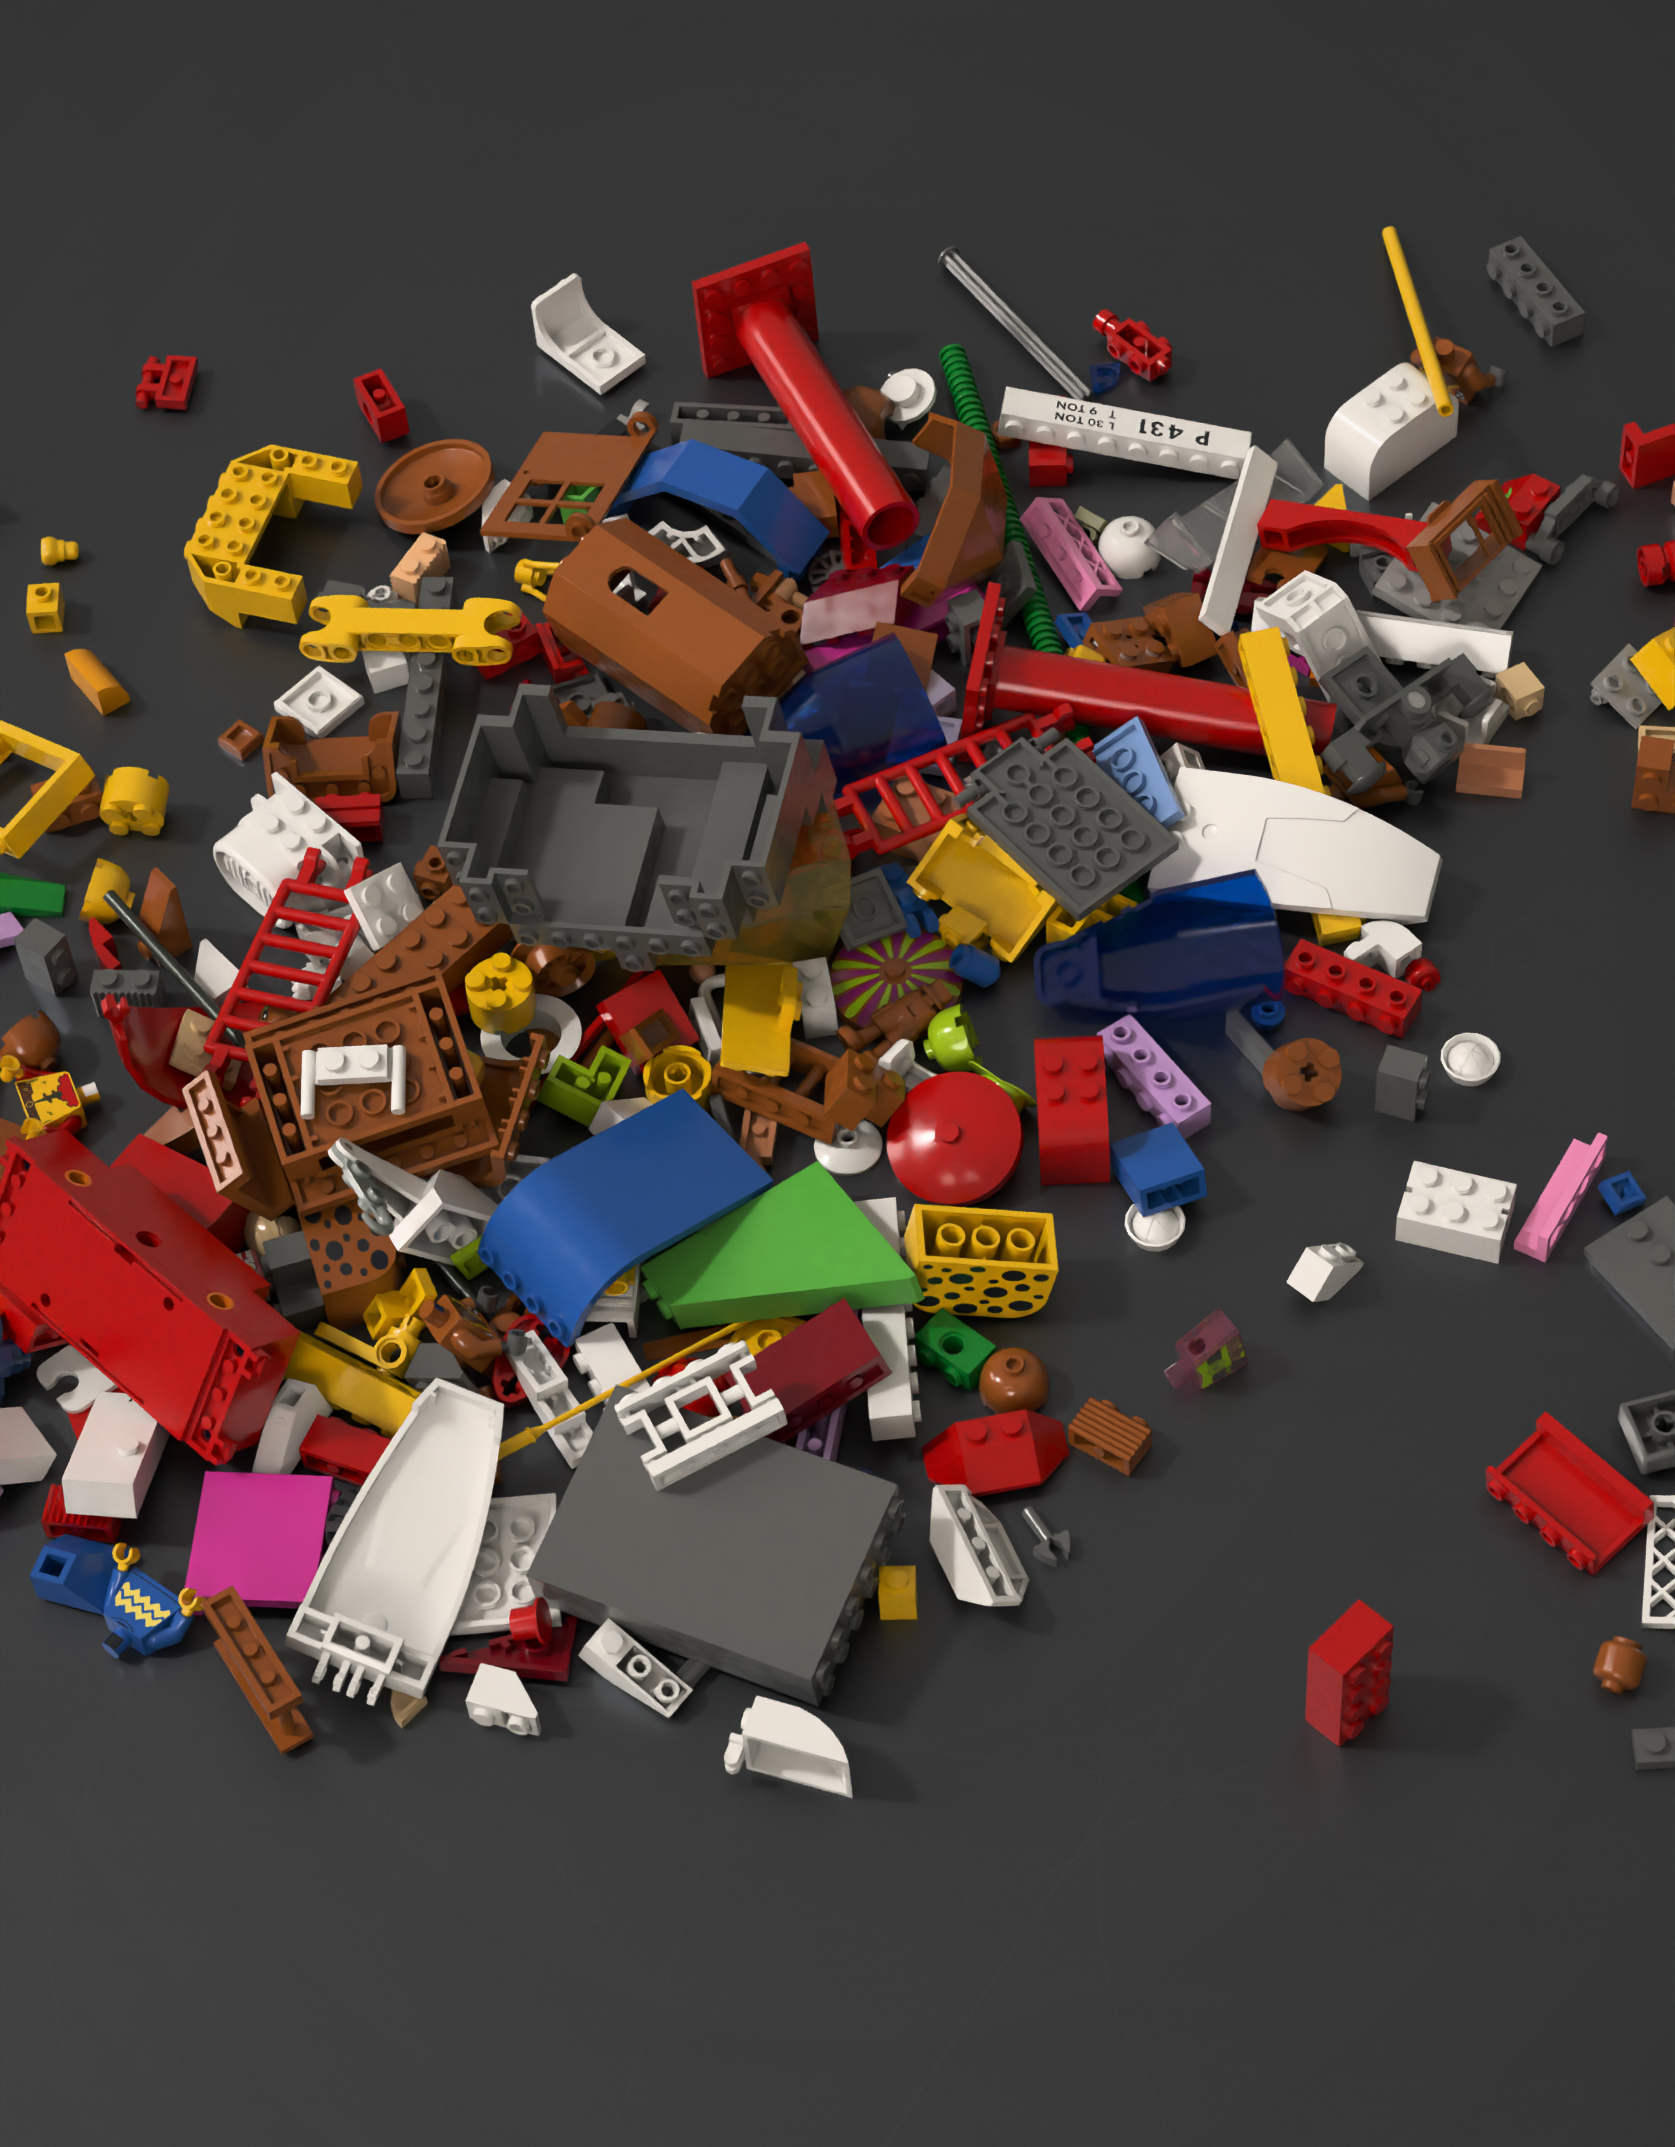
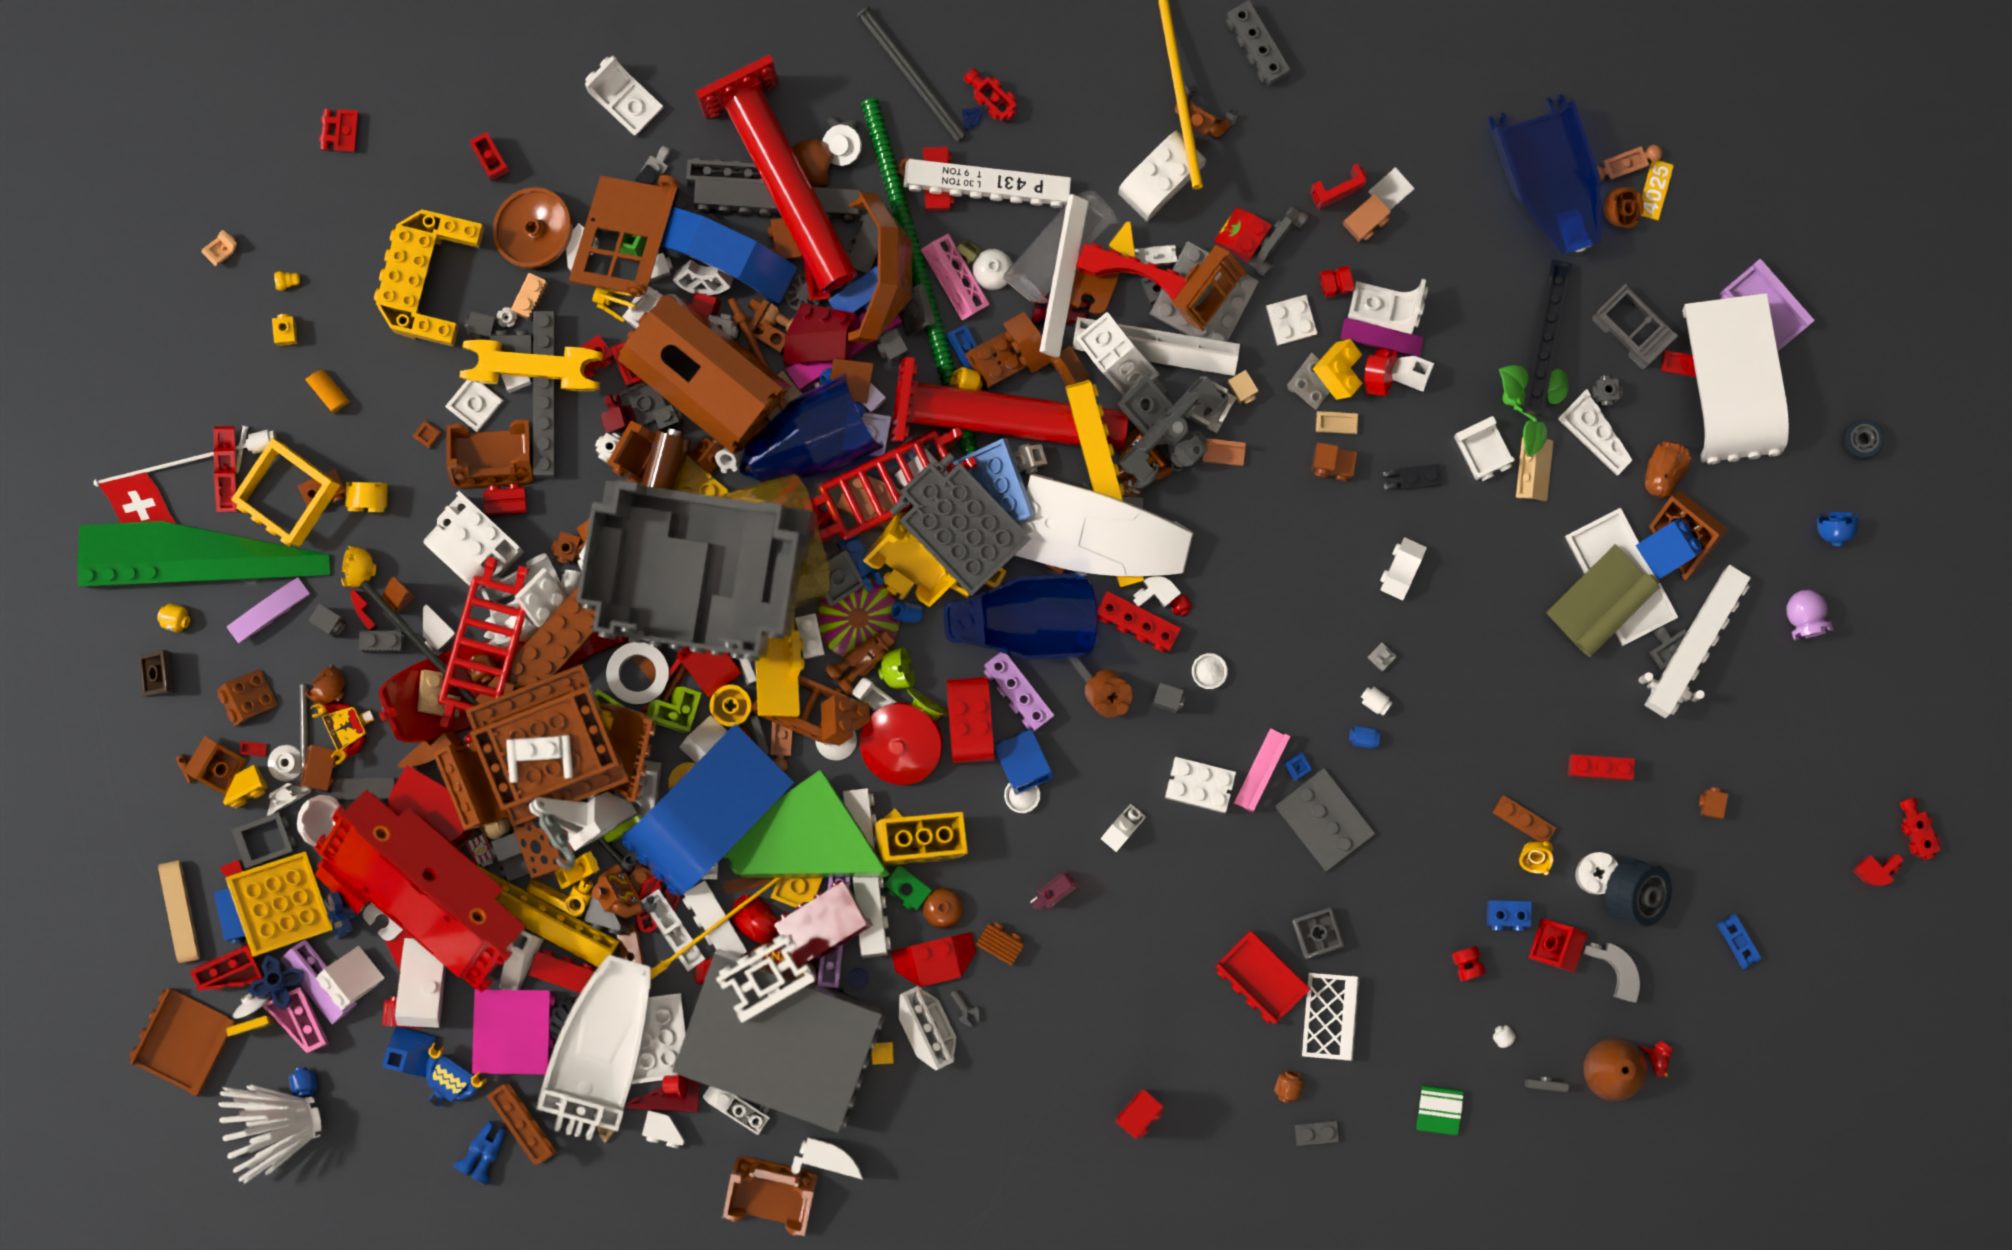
camera: 10 degrees left, 30 degrees up
yellow brick [465,952,536,1034] -> none
dark orange slope [619,1008,681,1066] -> none
none -> blue piece [453,1121,507,1185]
none -> dark orange windscreen [722,1156,818,1236]
none -> white plate [1266,295,1317,346]

